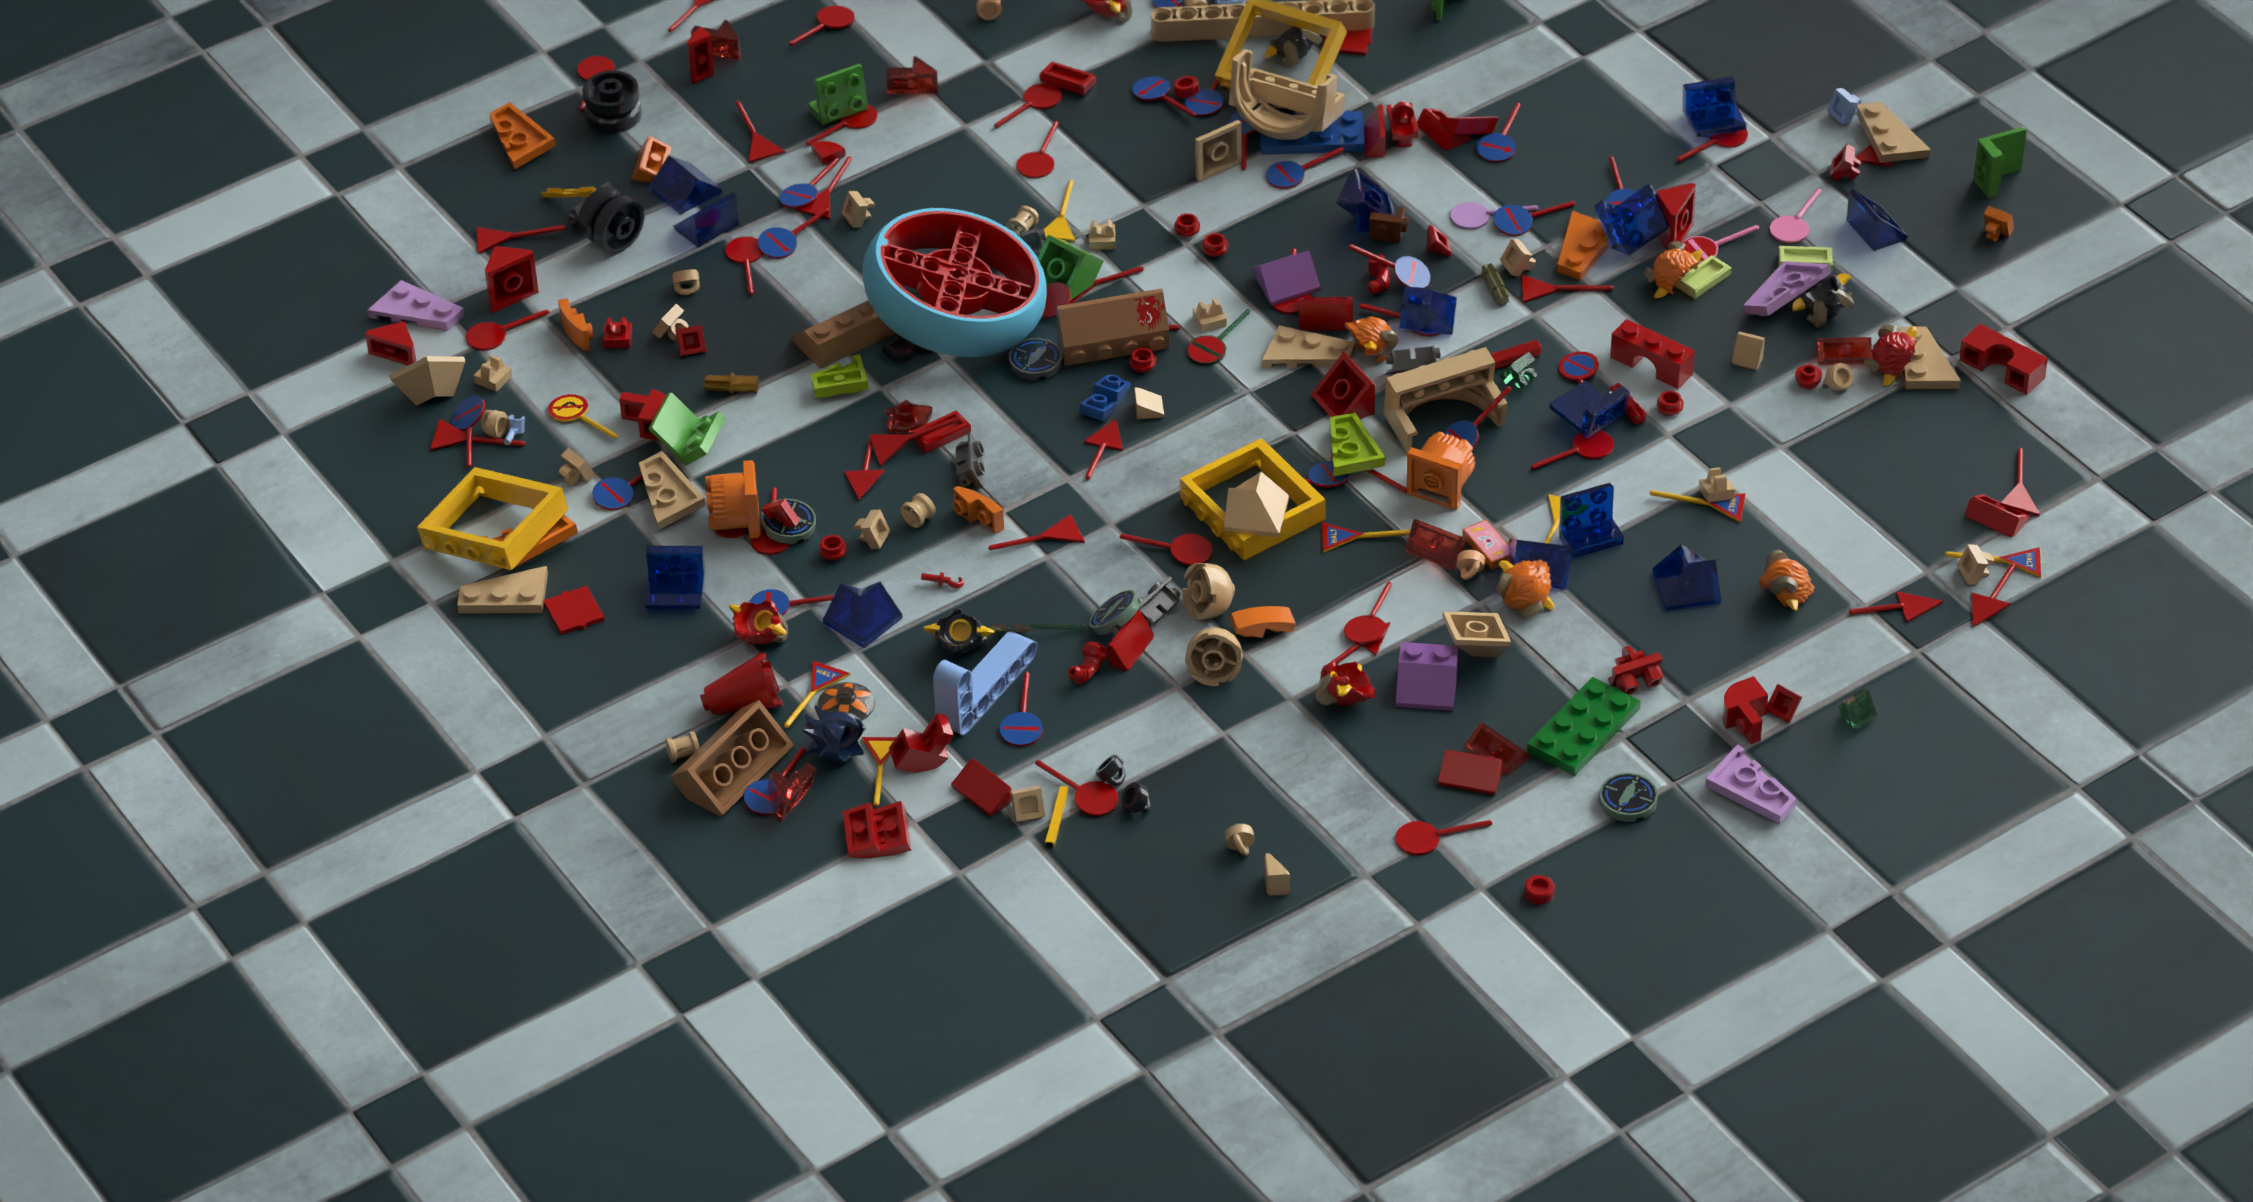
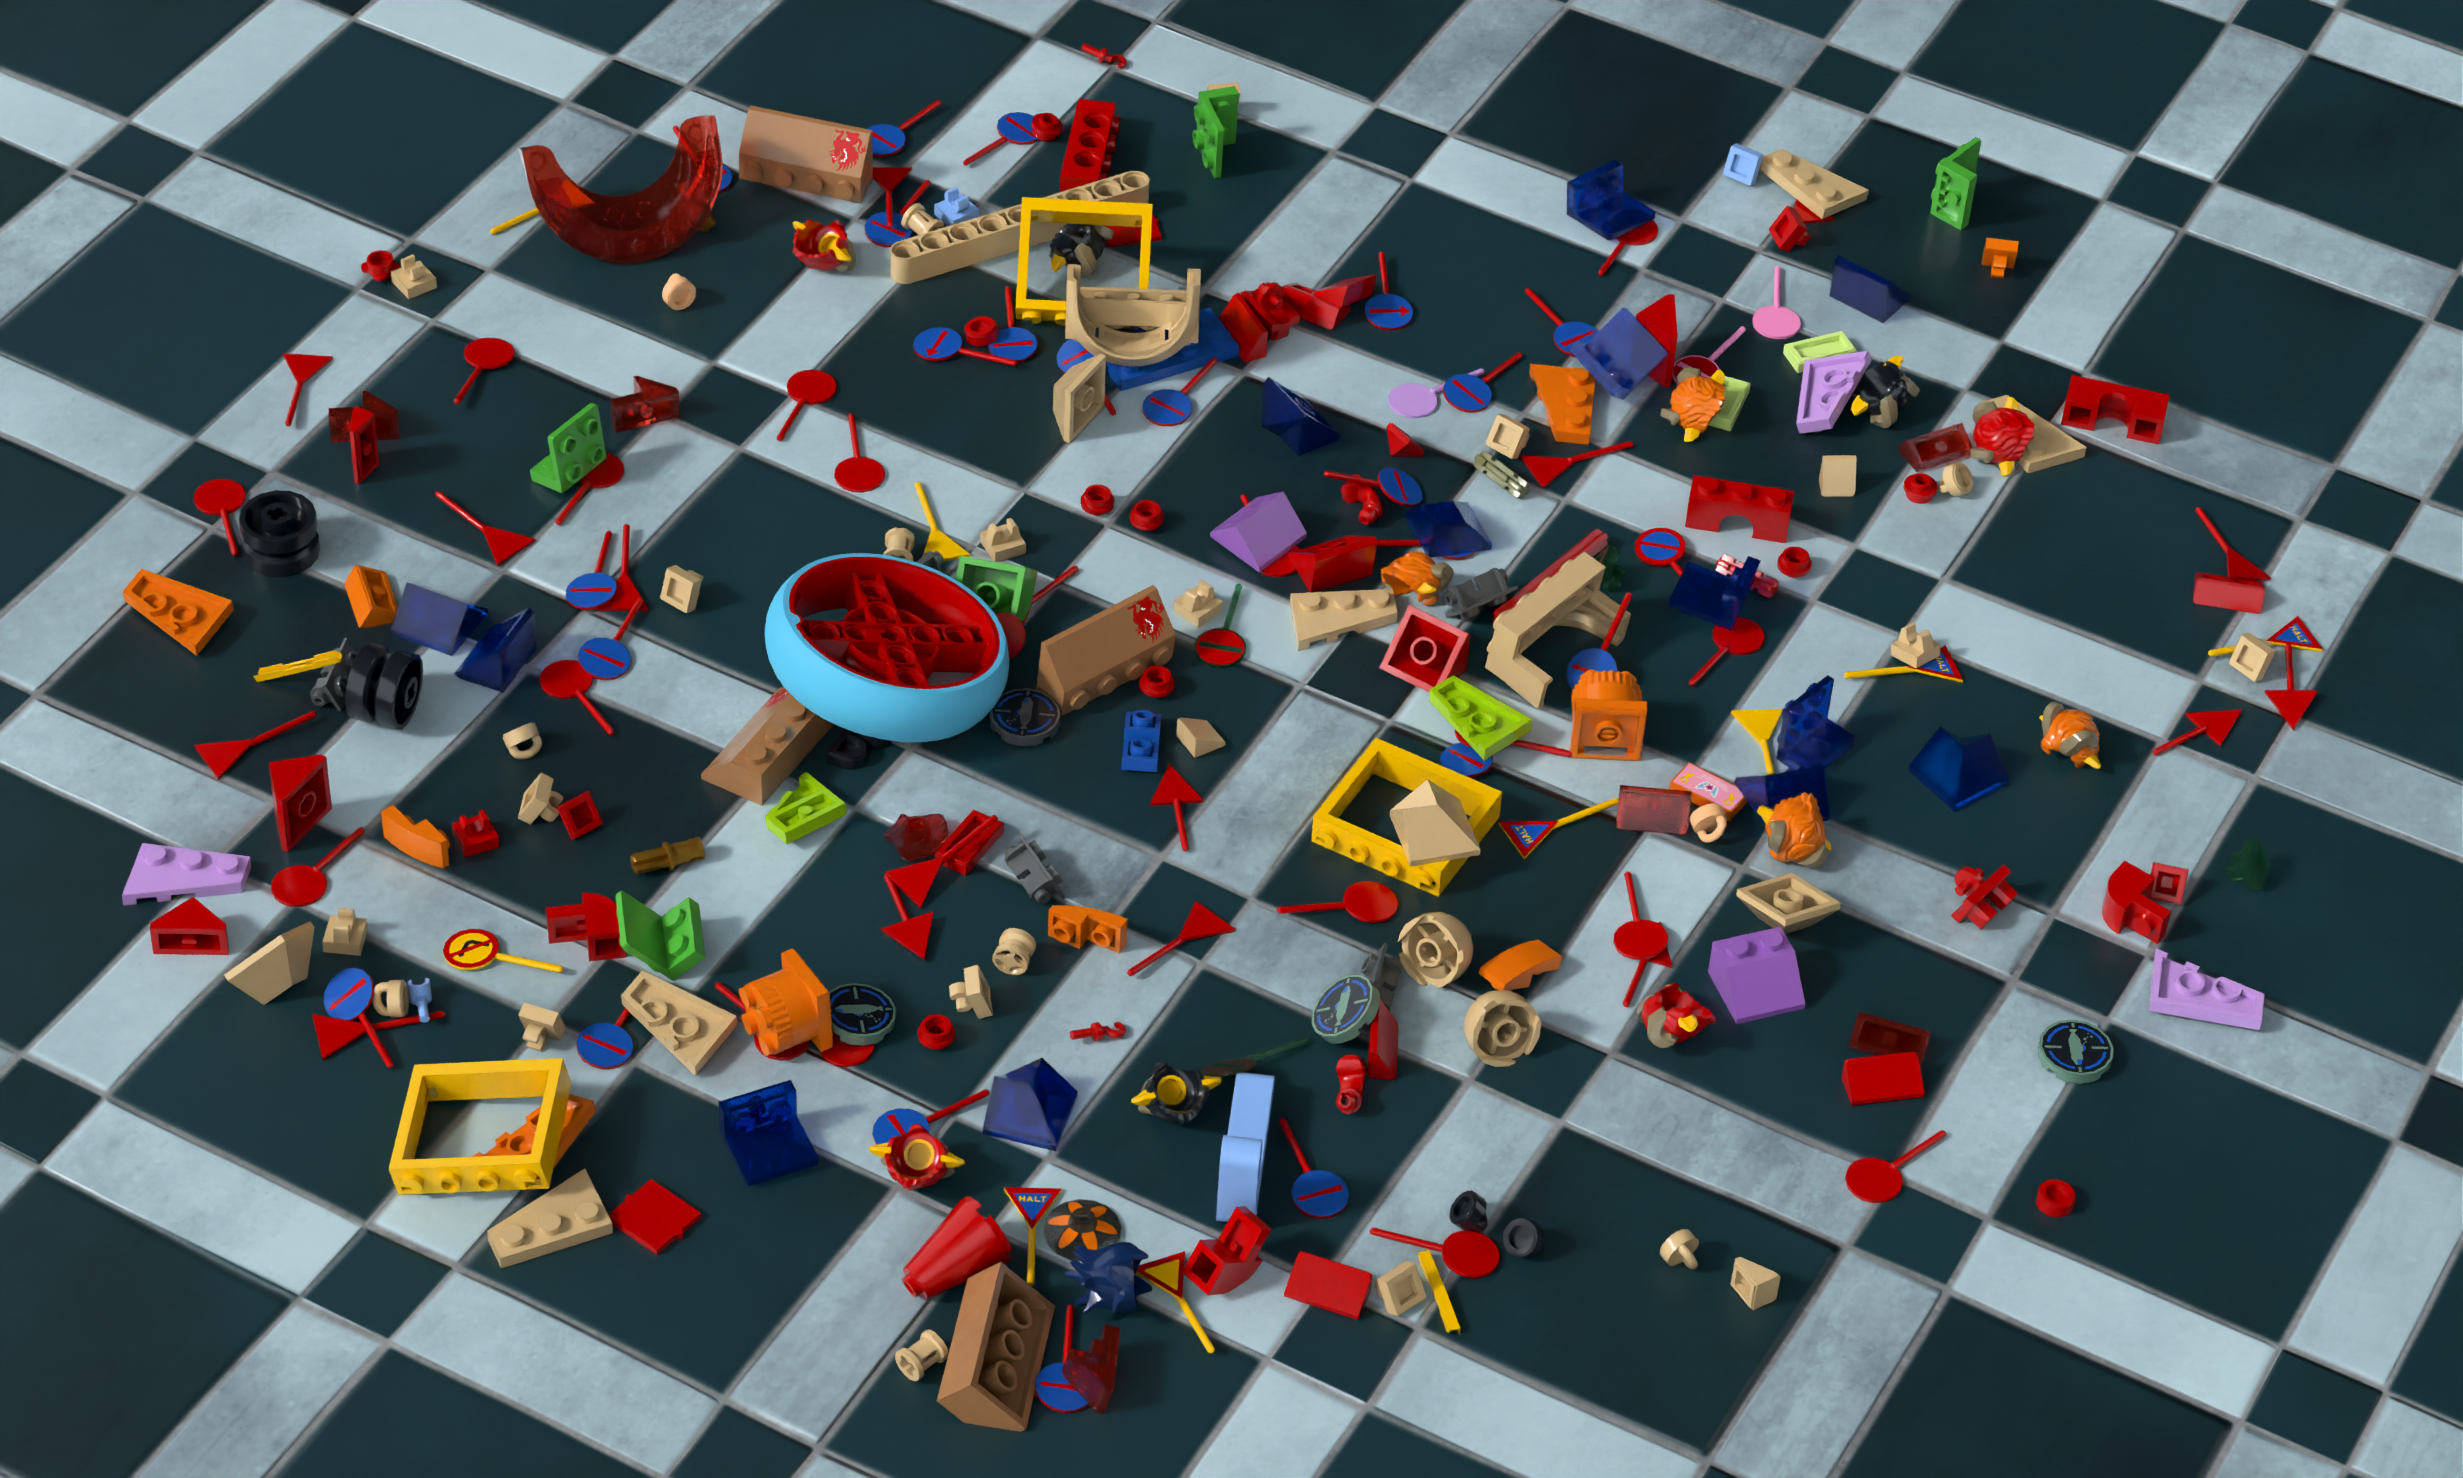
camera: 30 degrees left, 0 degrees up
red tile [761,499,800,527] -> none
red tile [811,141,846,164] -> none
red slope [842,801,911,858] -> none
red tile [1039,61,1096,95] -> none
reddish brown bracket [1369,206,1409,243] -> none
green plate [1527,677,1640,776] -> none

